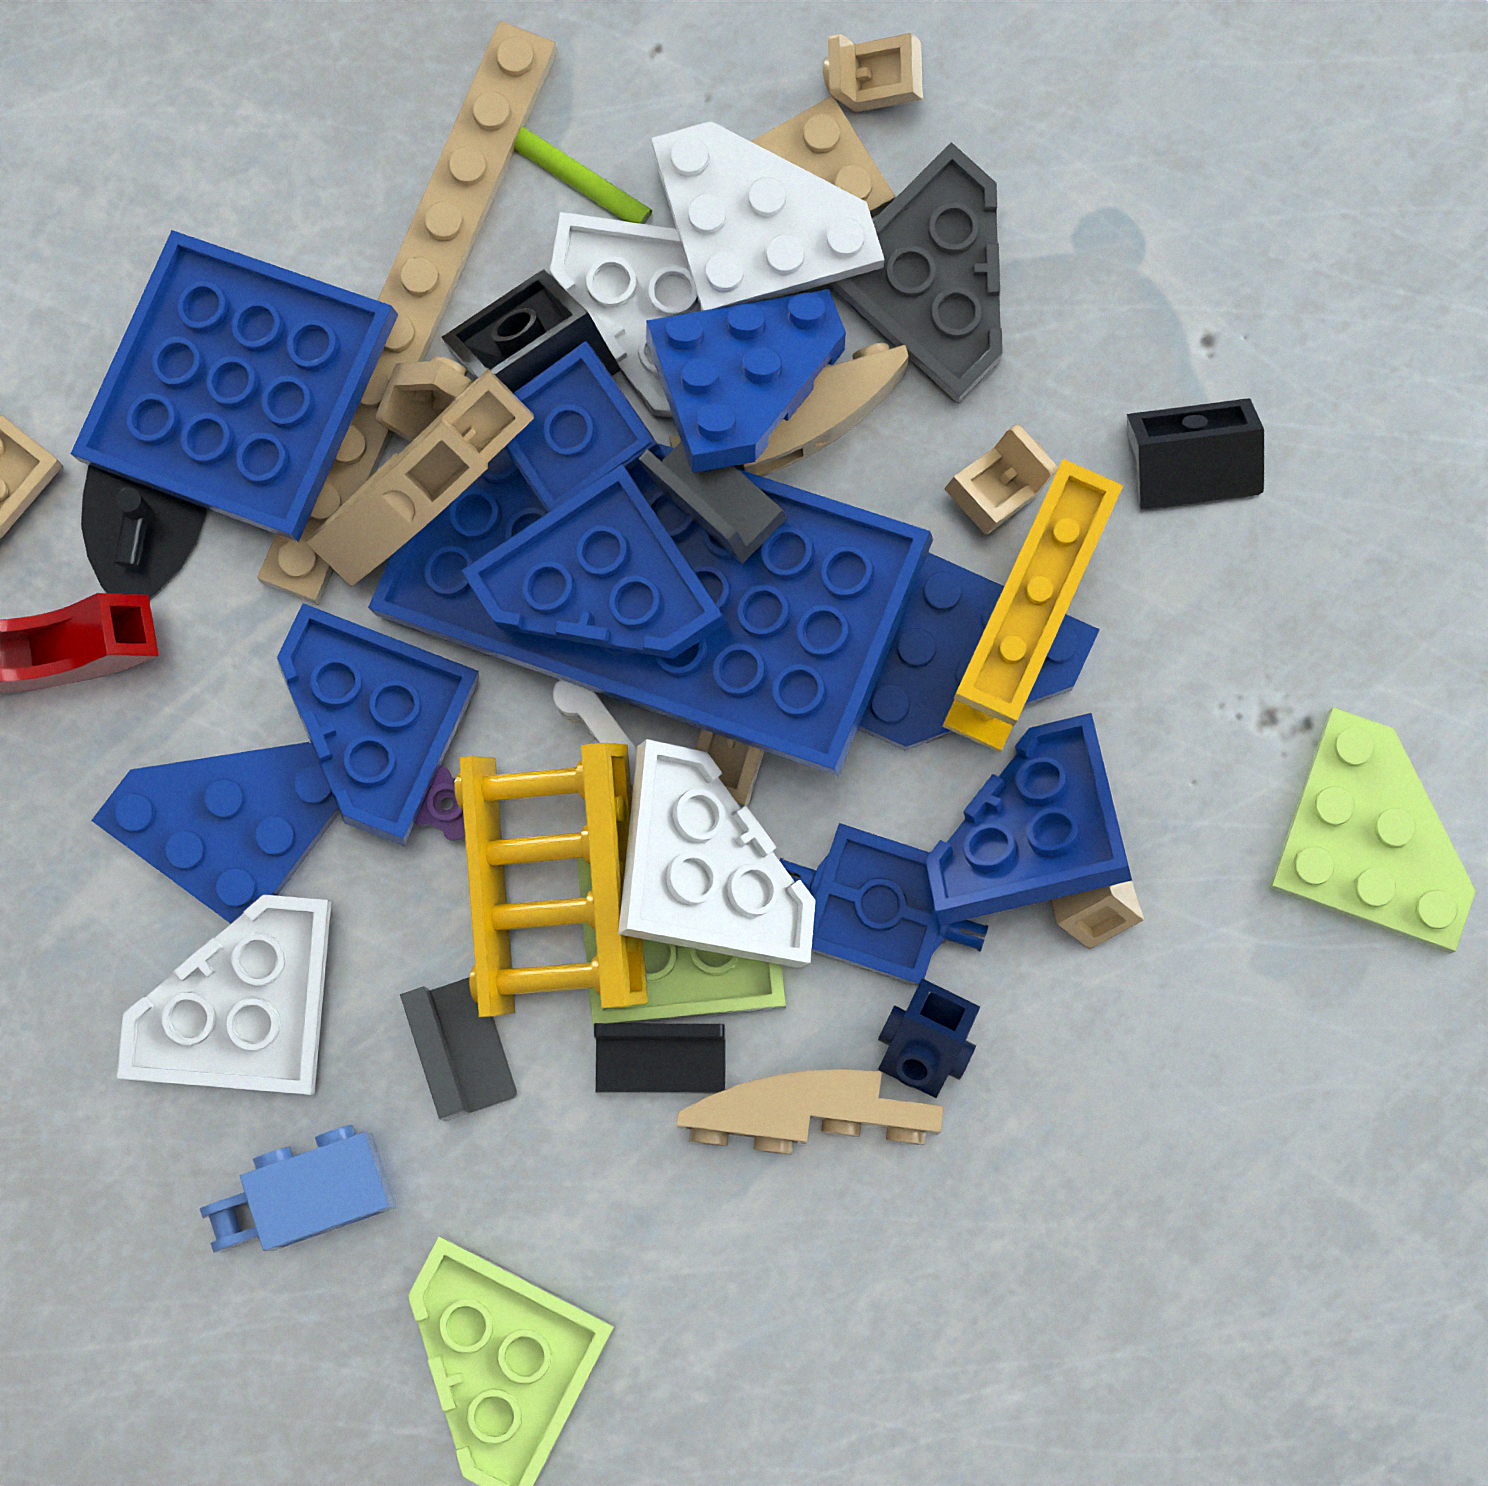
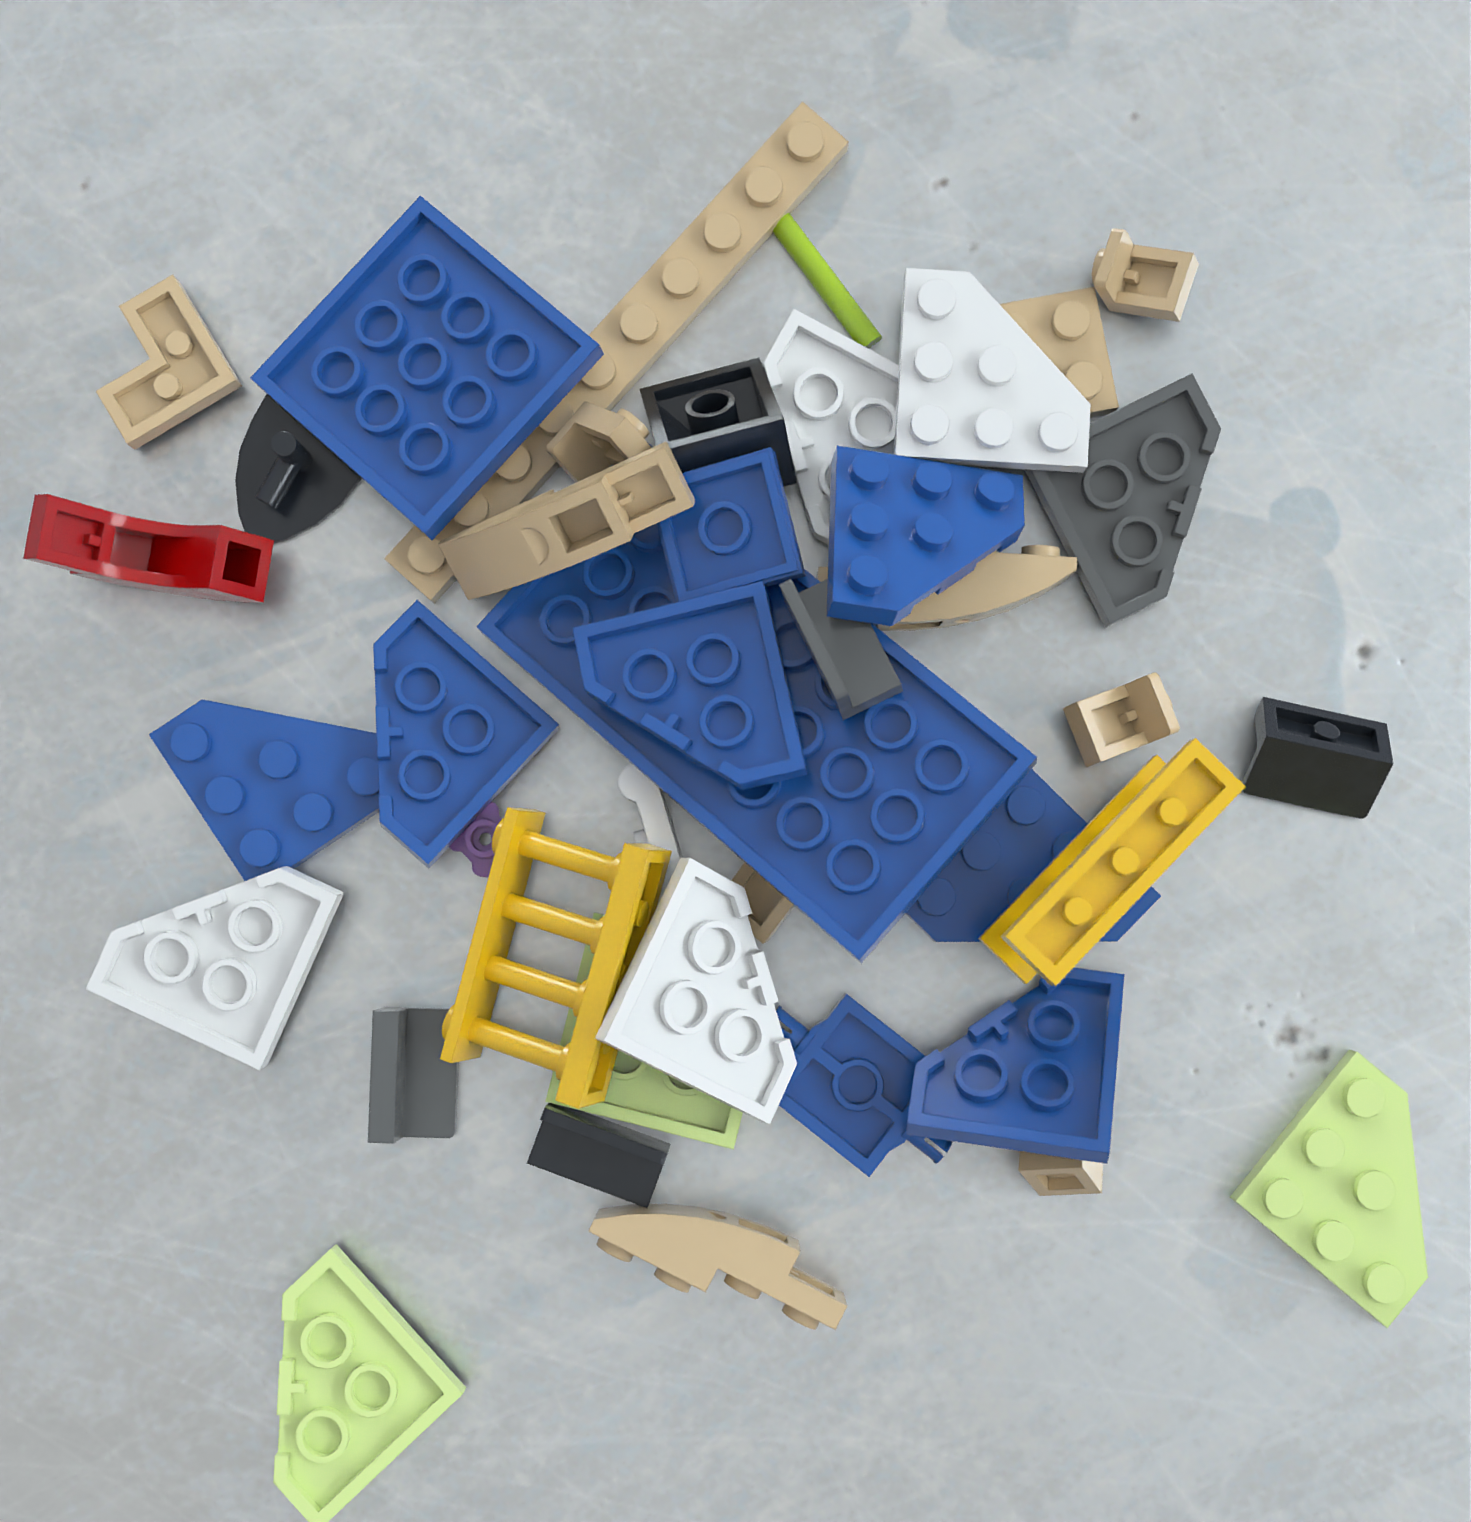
camera: 20 degrees right, 5 degrees up
medium blue brick [200,1125,396,1253] -> none
dark blue brick [878,978,980,1098] -> none

